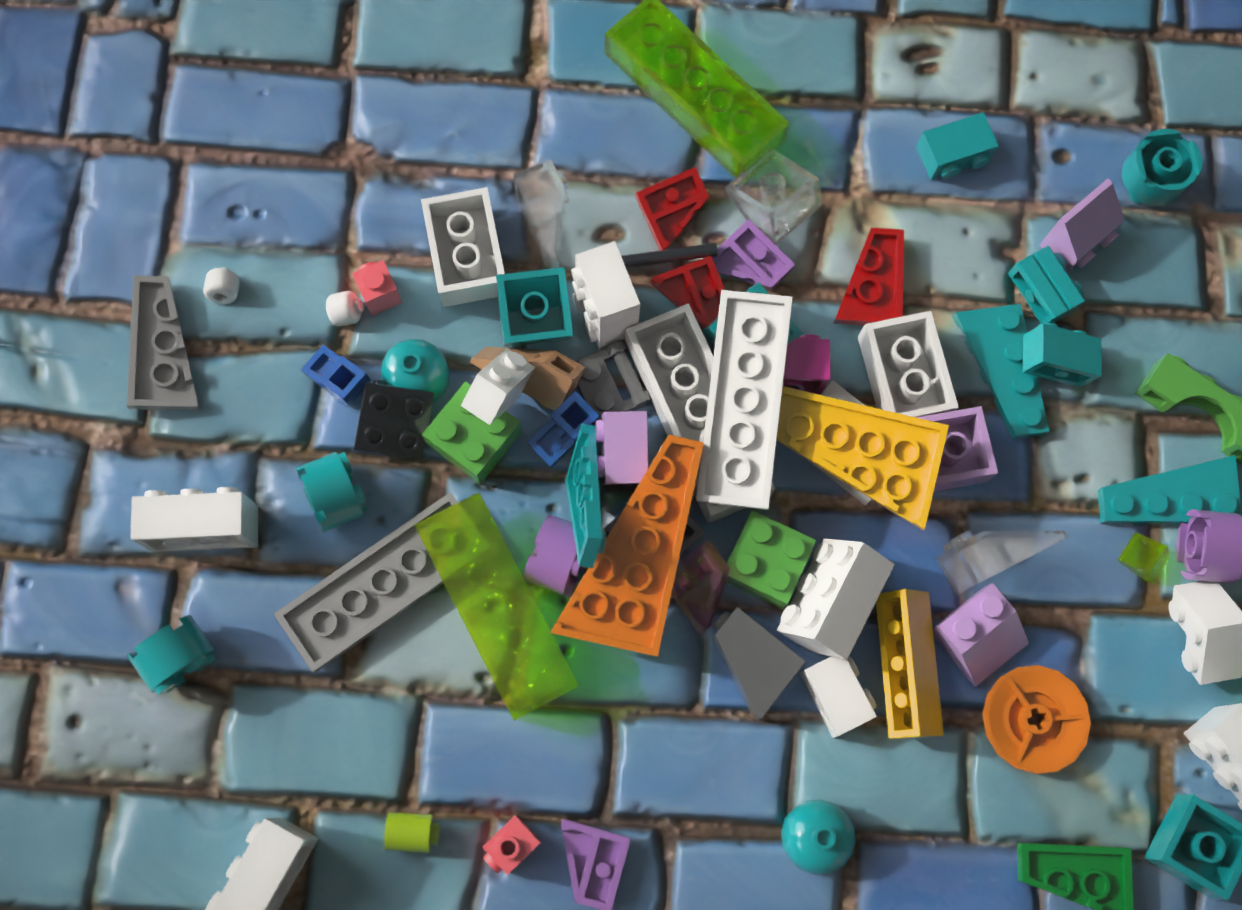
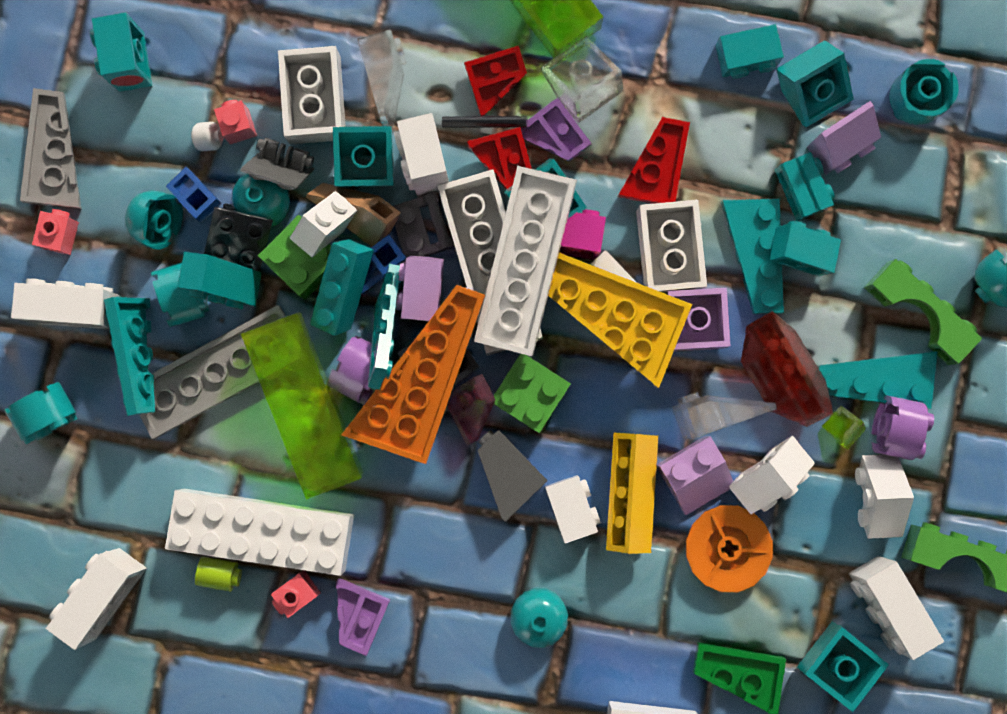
camera: 15 degrees right, 10 degrees up
white piece [203,267,240,305] -> none
white brick [777,539,895,660] -> none
none -> coral brick [32,209,79,255]
none -> teal brick [90,12,153,92]
none -> teal wing [104,297,155,416]
none -> teal cylinder [125,190,183,250]
none -> white brick [165,489,354,576]
none -> teal brick [177,252,262,310]
none -> dark grey hinge [240,138,315,190]
none -> teal brick [310,239,374,336]
none -> white brick [729,436,815,514]
none -> clear red wedge [741,311,833,427]
none -> teal slope [776,40,854,128]

